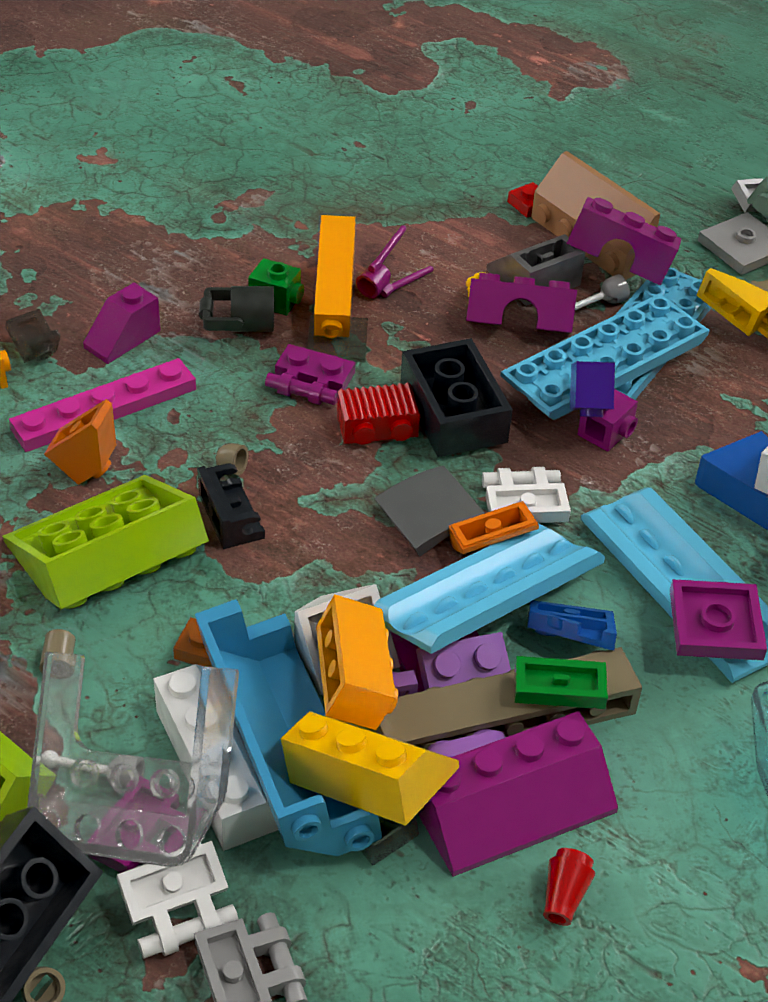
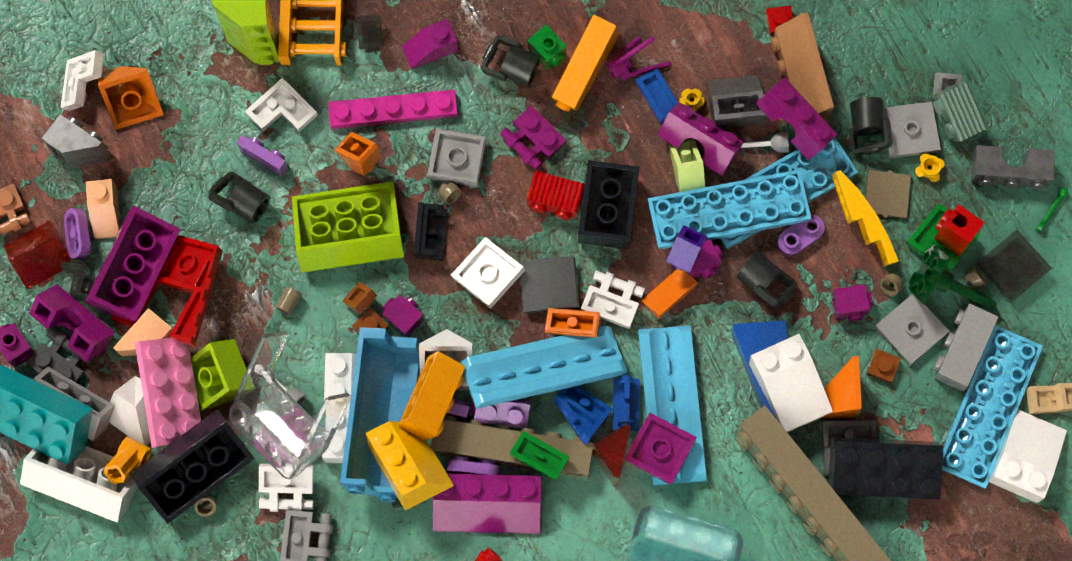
camera: 30 degrees right, 30 degrees up
none -> dark orange plate [342,282,378,314]
none -> magenta brick [382,294,424,338]
none -> light grey plate [427,128,487,187]
none -> white plate [451,237,525,309]
none -> clear red slope [592,425,631,487]
none -> blue hinge [613,375,640,431]
none -> blue tile [635,68,678,124]
none -> orange slope [641,269,698,320]
none -> yellowish green slope [669,139,705,192]
none -> pearl dark grey piece [736,251,797,308]
none -> medium lavender plate [777,214,825,257]
none -> pearl dark grey piece [849,97,893,156]

